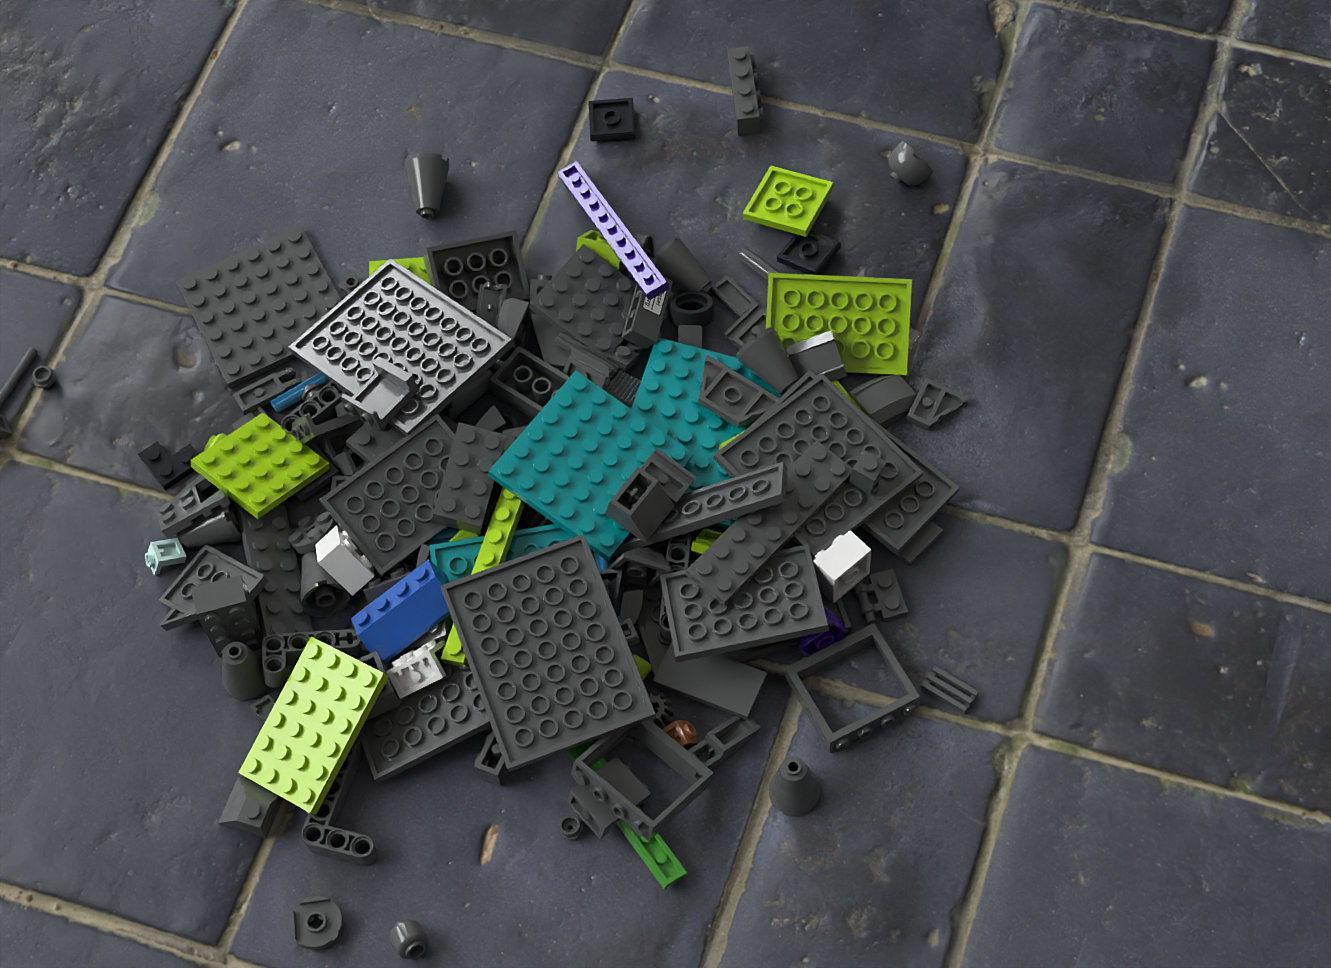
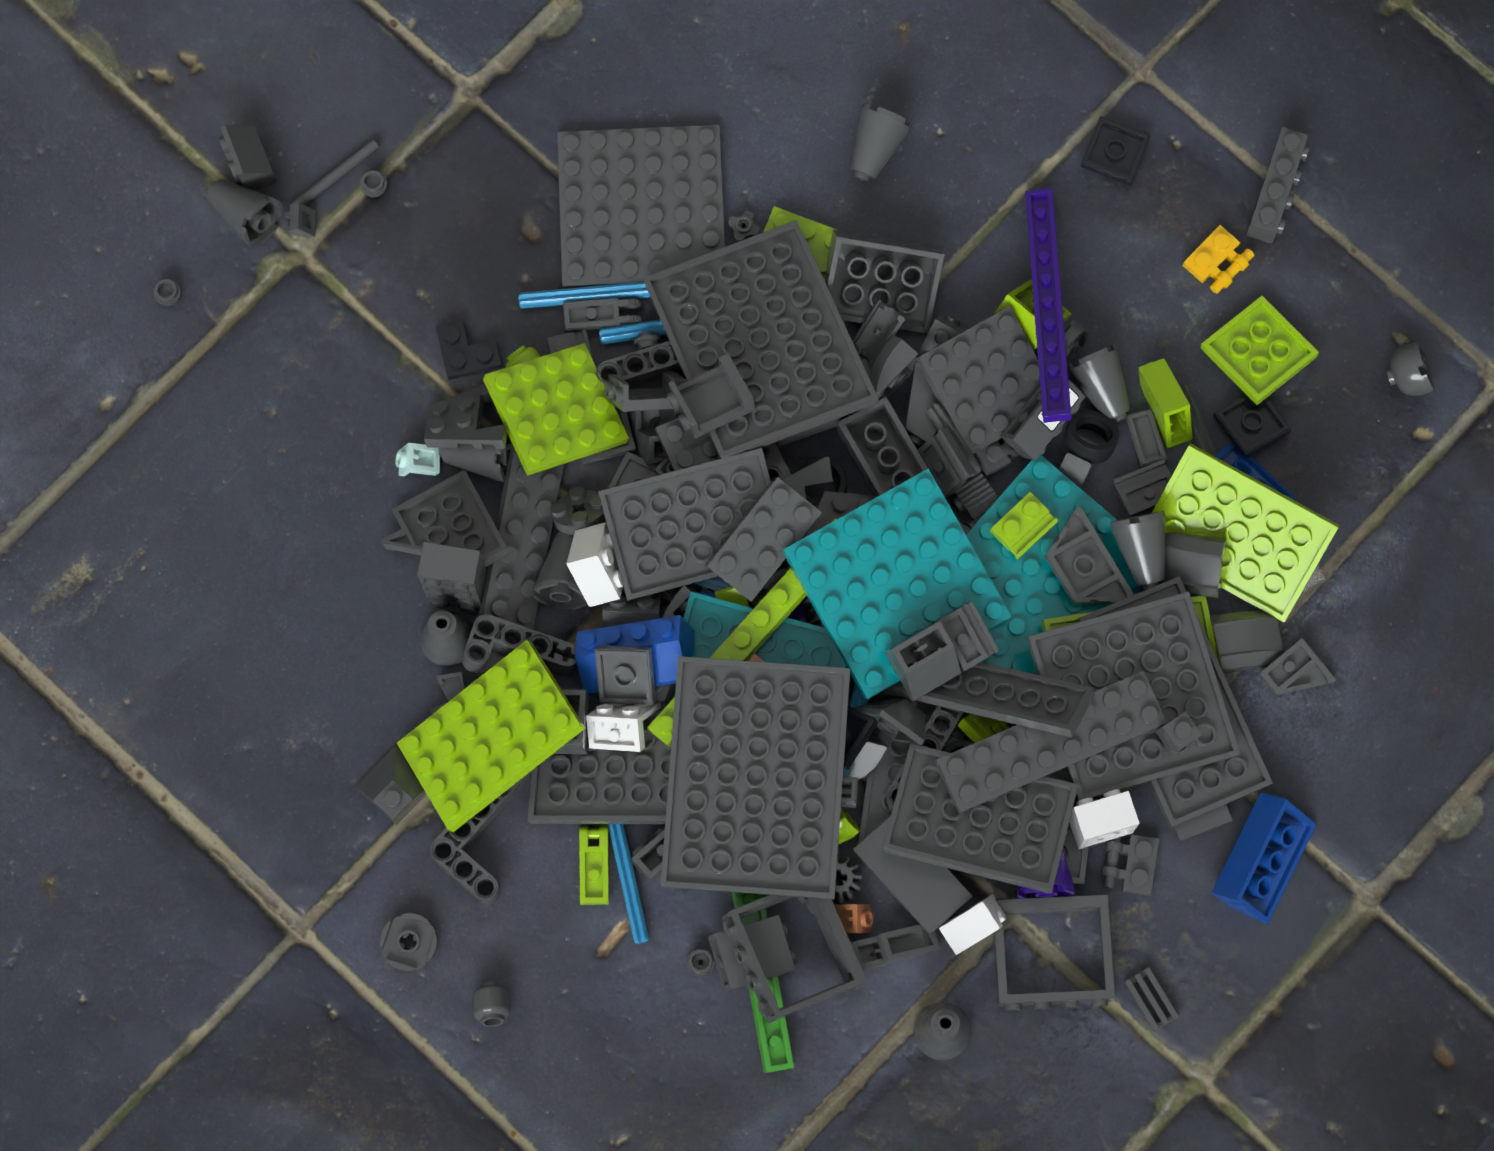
camera: 20 degrees right, 15 degrees up
none -> dark azure axle [518,282,650,309]
none -> lime plate [579,825,609,905]
none -> dark grey plate [595,646,656,705]
none -> dark azure axle [608,824,649,944]
none -> white hinge [939,894,1006,955]
none -> lime plate [989,492,1059,560]
none -> lime slope [1138,358,1193,449]
none -> yellow plate [1182,225,1254,294]
none -> blue slope [1211,793,1317,925]

